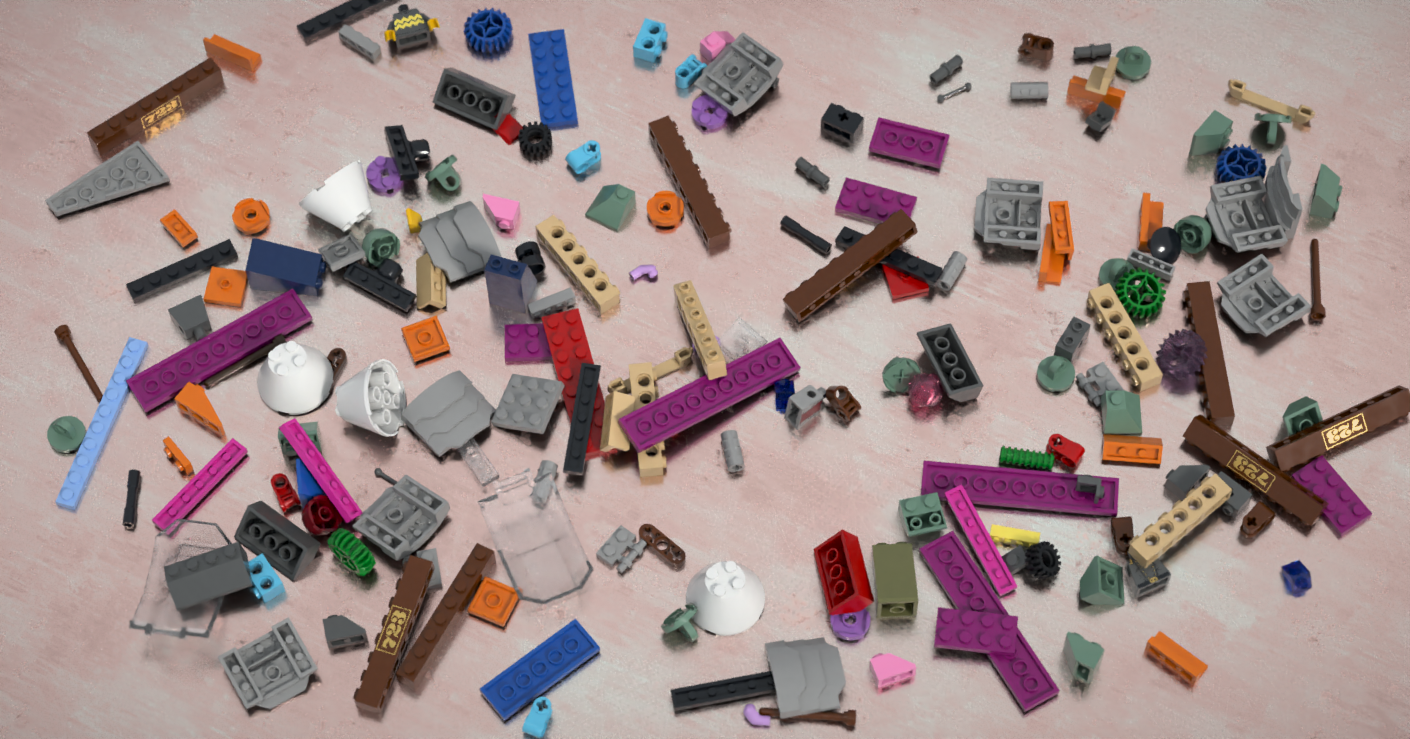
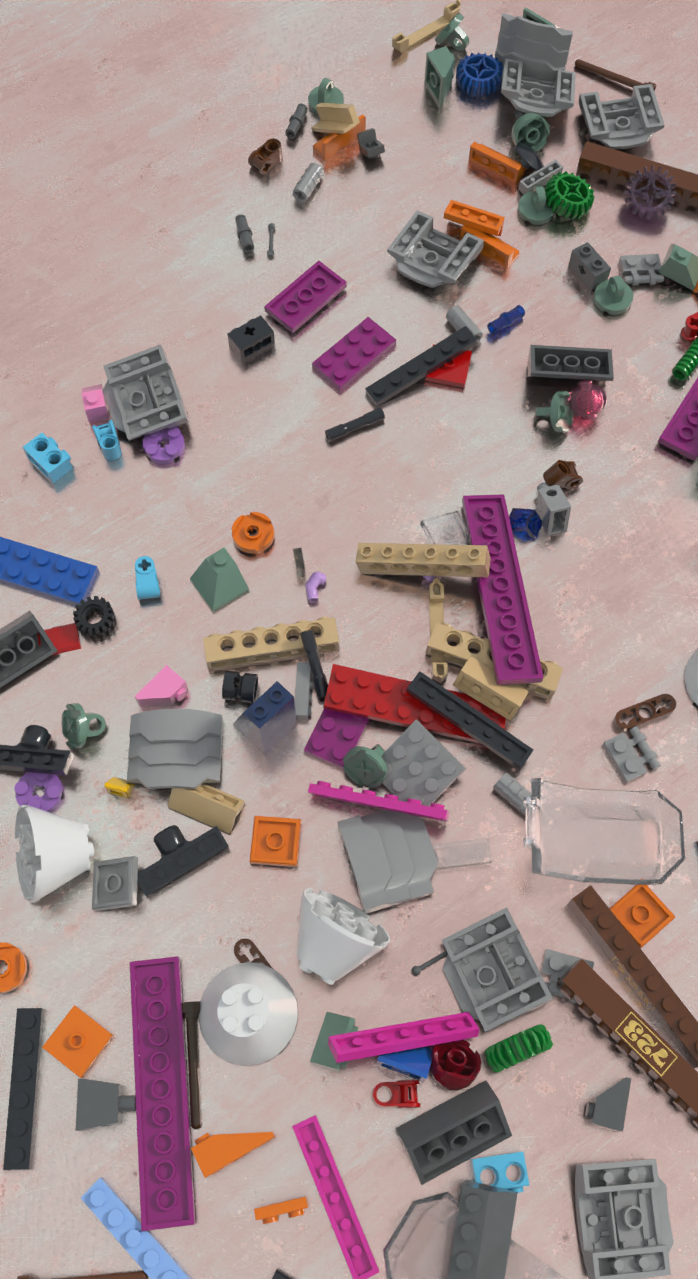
camera: 65 degrees left, 5 degrees up
dark blue slope [245,238,326,296] -> none
sand green cylinder [362,228,400,267] -> none
reddish brown brick [648,115,732,248] -> none
light grey axle [721,430,745,472] -> none
reddish brown brick [783,209,918,323] -> none
dark grey pin [795,157,830,187] -> none
tan brick [1086,283,1163,392] -> none
none -> clear smoke tile [293,548,305,577]
none -> black piece [300,629,328,698]
none -> dark pink plate [308,781,450,822]
none -> sand green tile [343,744,388,788]
none -> clear blue pin [487,305,525,335]

